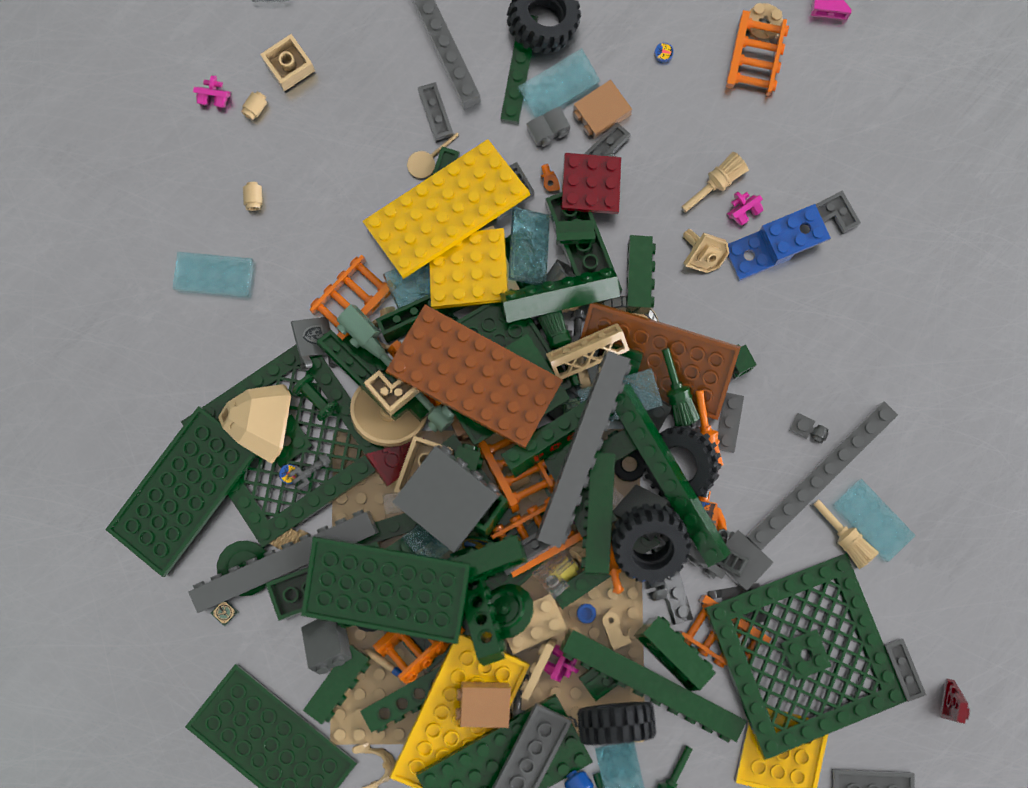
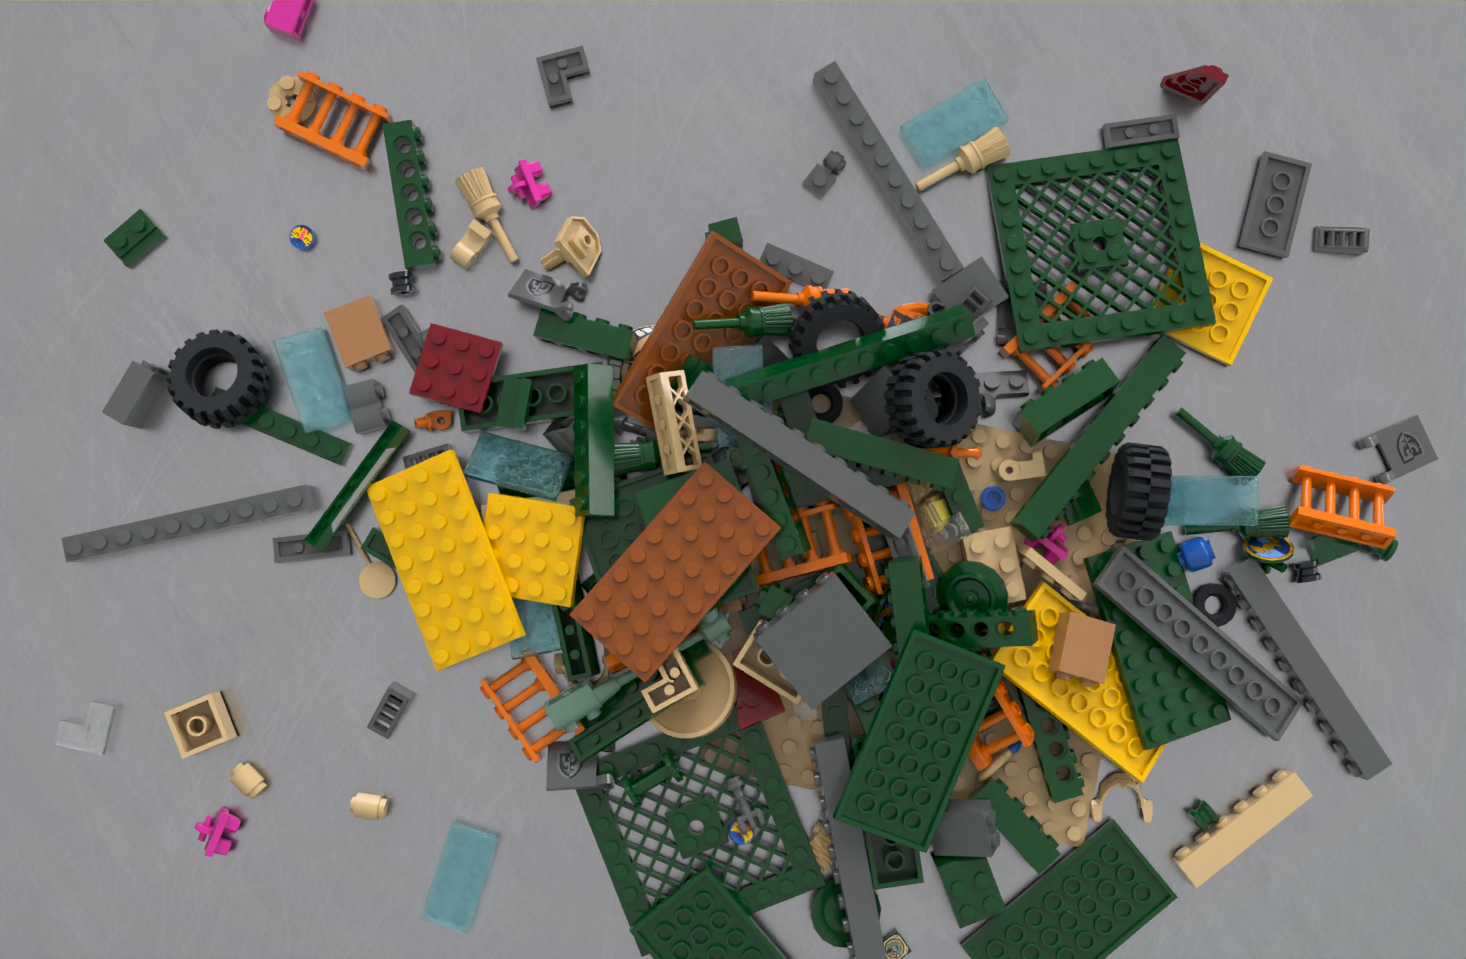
camera: 85 degrees left, 5 degrees up
tan brick [218,384,291,463] -> none
blue bracket [728,204,831,281] -> none
none -> dark green plate [304,420,409,551]
none -> dark grey slope [367,682,414,739]
none -> dark green brick [382,120,441,272]
none -> black wheel [388,271,416,295]
none -> tan leg [450,219,495,269]
none -> dark grey flag [508,269,587,321]
none -> dark green brick [930,851,1007,929]

